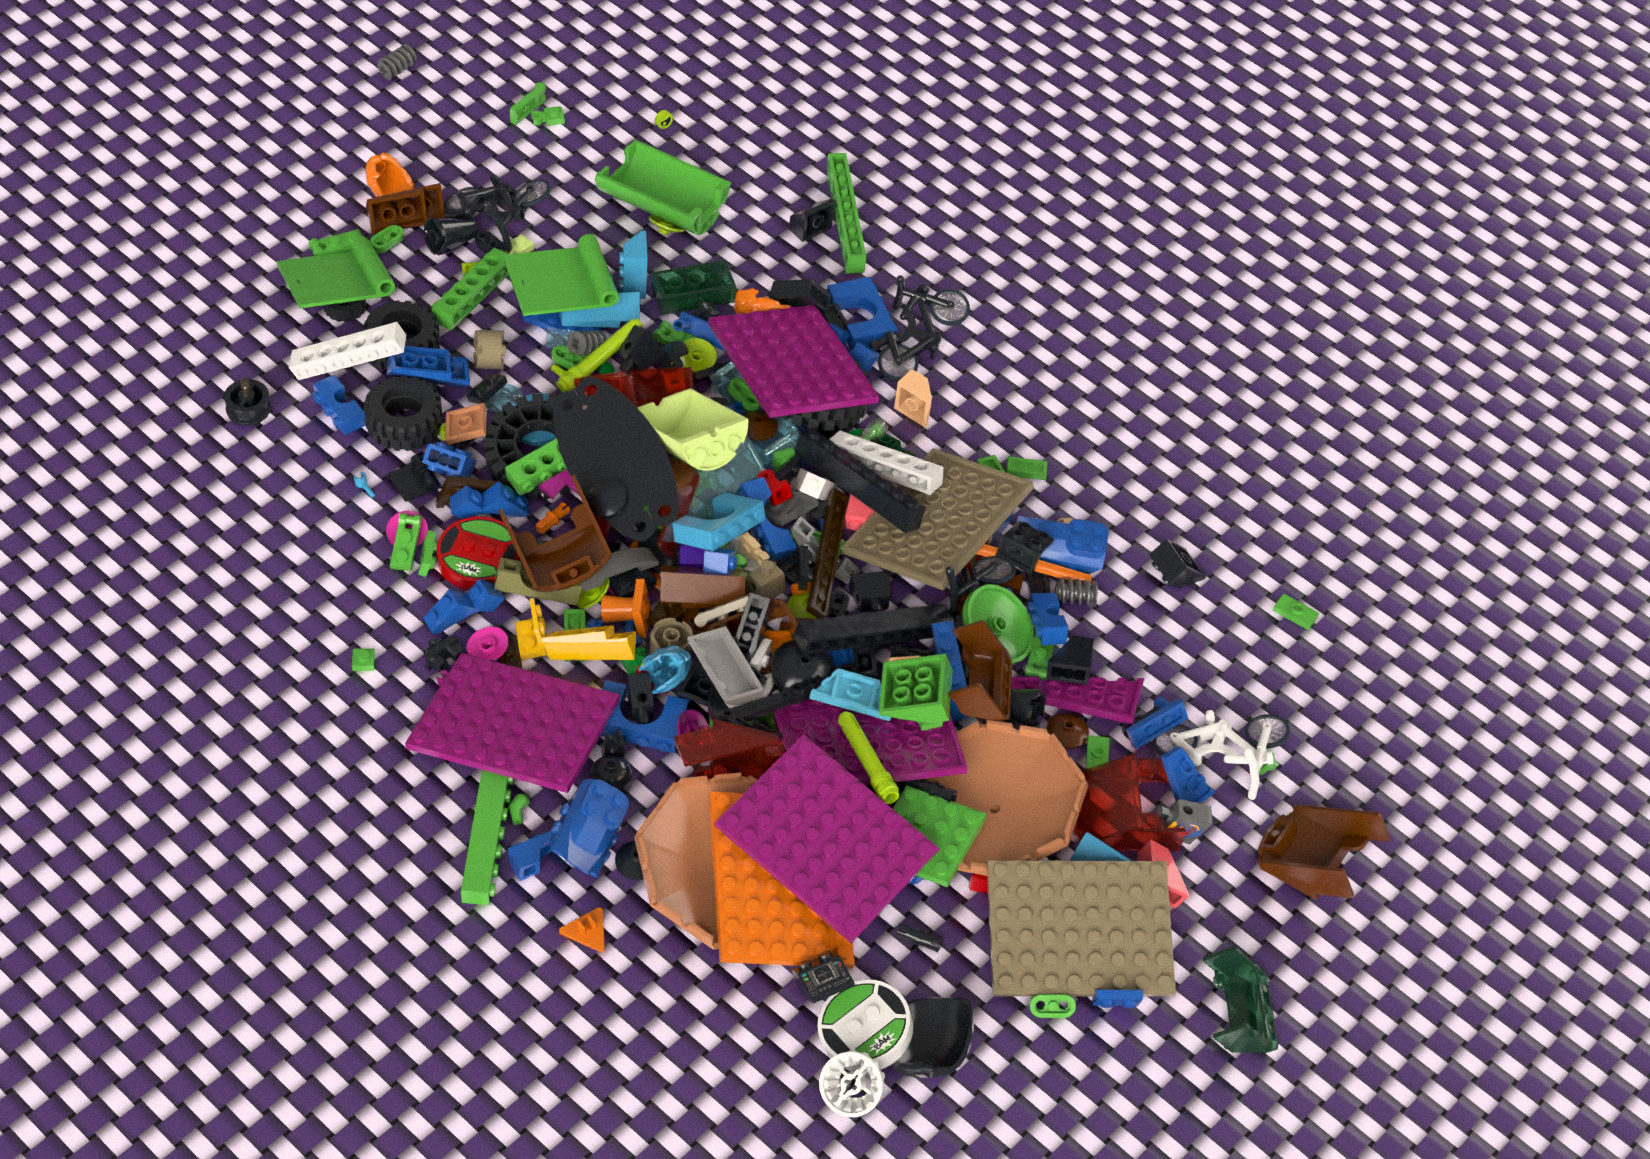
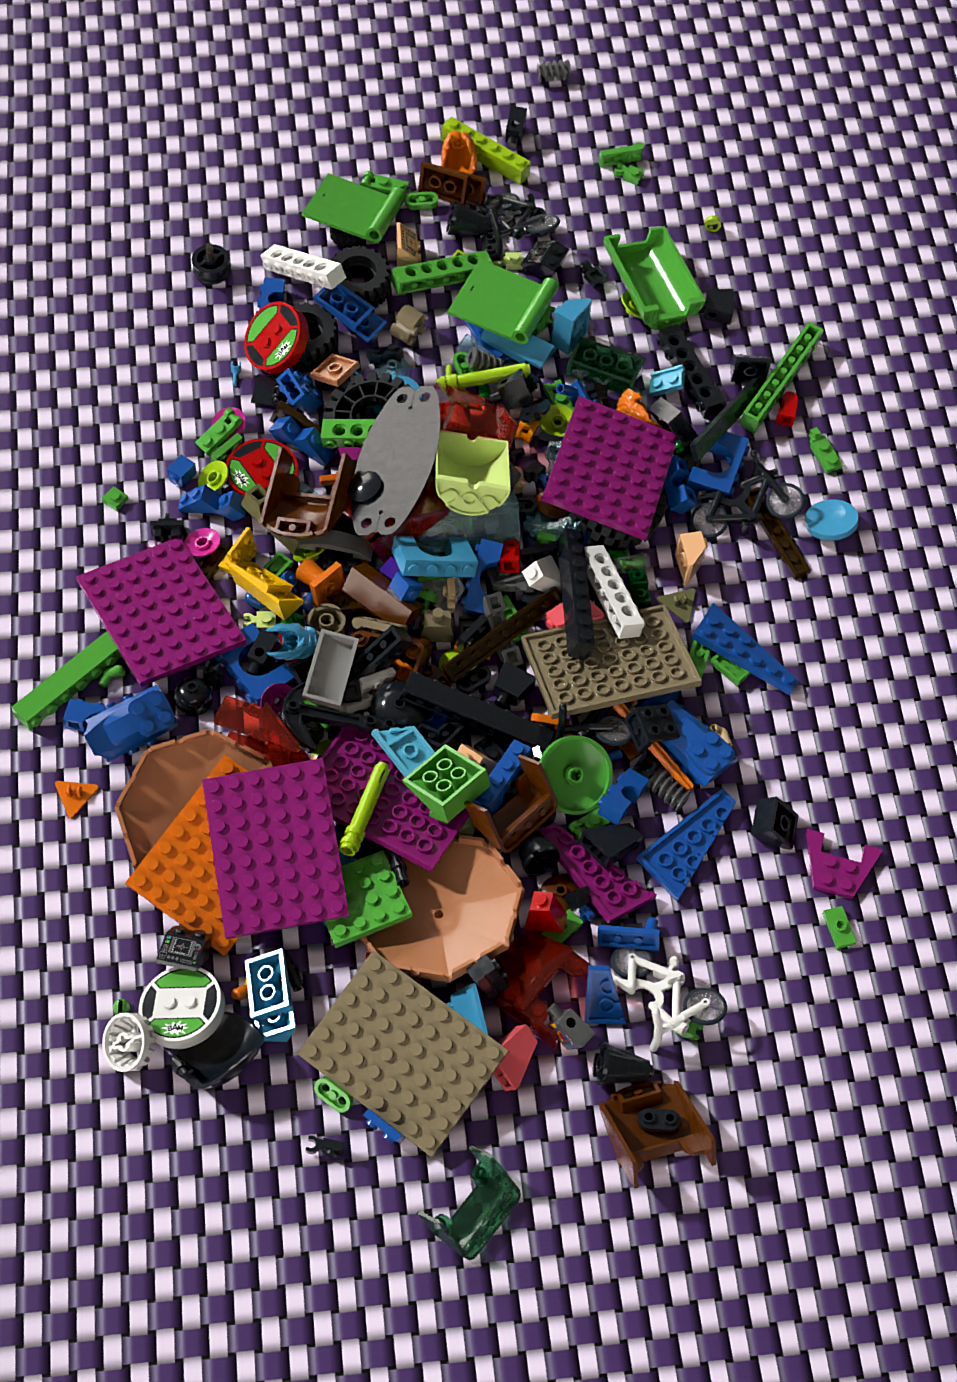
camera: 40 degrees right, 10 degrees up
none -> bright green hinge [113,999,131,1015]
none -> blue brick [167,454,197,488]
none -> lime dish [198,460,229,492]
none -> orange arm [231,977,249,1001]
none -> yellowish green plate [243,611,276,631]
none -> brick [244,302,309,374]
none -> blue arm [245,592,266,609]
none -> dark azure slope [245,948,297,1042]
none -> black plate [305,1136,345,1158]
none -> light nougat slope [396,222,421,267]
none -> lime brick [441,117,531,185]
none -> black brick [466,955,510,1000]
none -> black torso [505,105,527,149]
none -> black slope [520,240,570,280]
none -> red slope [524,891,568,933]
none -> orange plate [531,713,570,730]
none -> black piece [564,885,595,922]
none -> black plate [580,260,608,288]
none -> black cone [592,1042,653,1085]
none -> blue wing [636,788,736,902]
none -> black plate [637,1108,681,1133]
none -> medium azure plate [649,365,685,397]
none -> black brick [657,324,725,418]
none -> olive piece [657,588,696,624]
none -> black tile [689,374,764,461]
none -> blue wing [691,603,798,696]
none -> black torso [701,289,734,325]
none -> dark brown tile [746,487,811,580]
none -> red leg [775,391,798,427]
none -> dark azure piece [805,499,858,541]
none -> magenta wing [805,829,882,900]
none -> bright green hinge [809,427,843,473]

